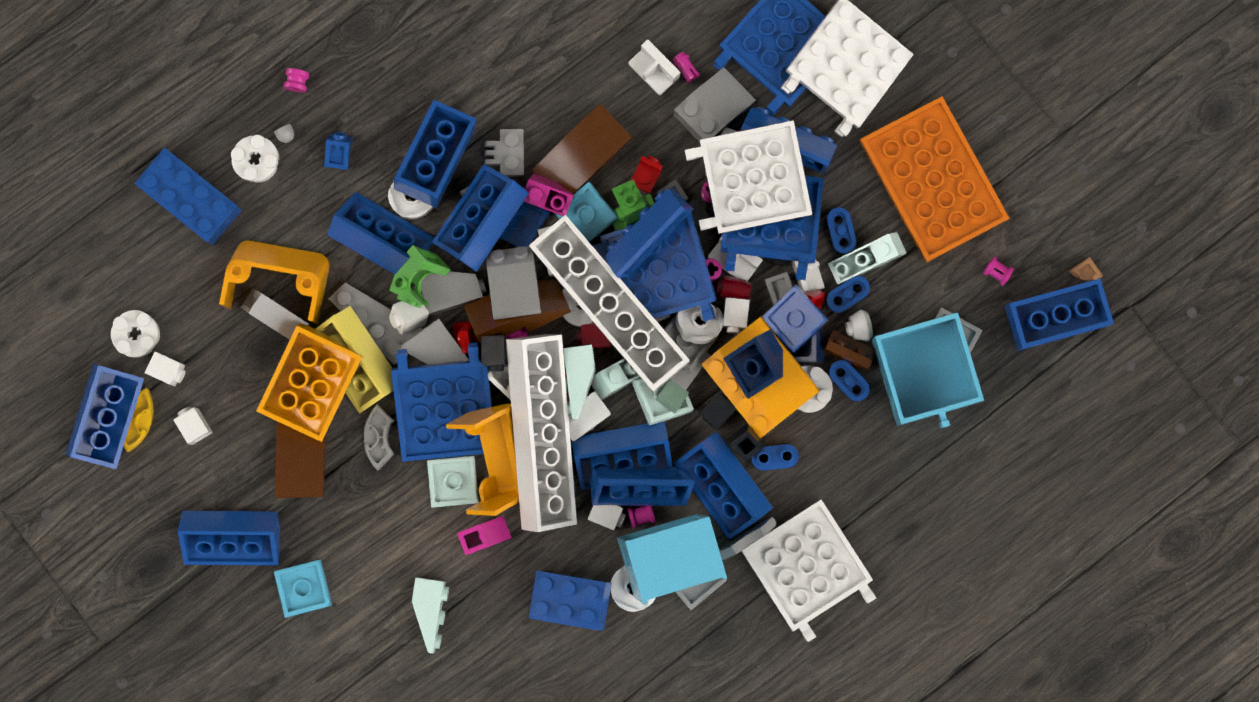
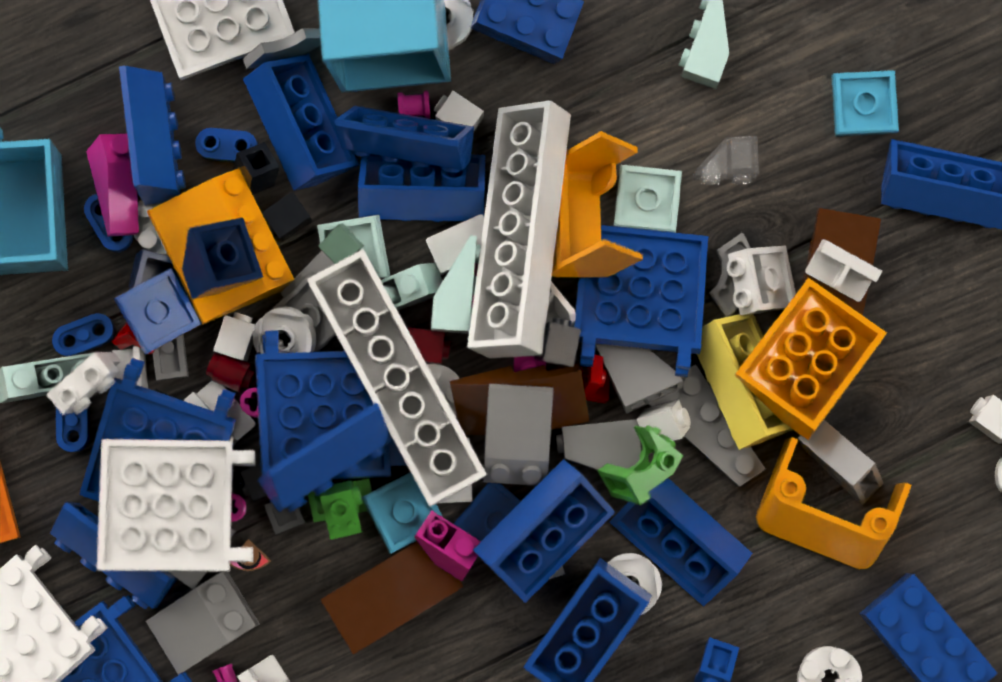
camera: 170 degrees left, 0 degrees up
white brick [174,406,213,445] -> none
dark pink slope [457,516,512,556] -> none
light grey hinge [484,129,524,177] -> none
red bracket [631,156,663,194] -> none
reddish brown bracket [823,330,875,371] -> none
white cone [845,310,873,341] -> none
none -> white plate [46,352,121,414]
none -> dark pink slope [86,134,139,236]
none -> blue slope [119,66,186,205]
none -> tile [230,539,272,571]
none -> clear slope [693,136,759,185]
none -> white plate [727,246,796,316]
none -> white panel [805,239,882,302]

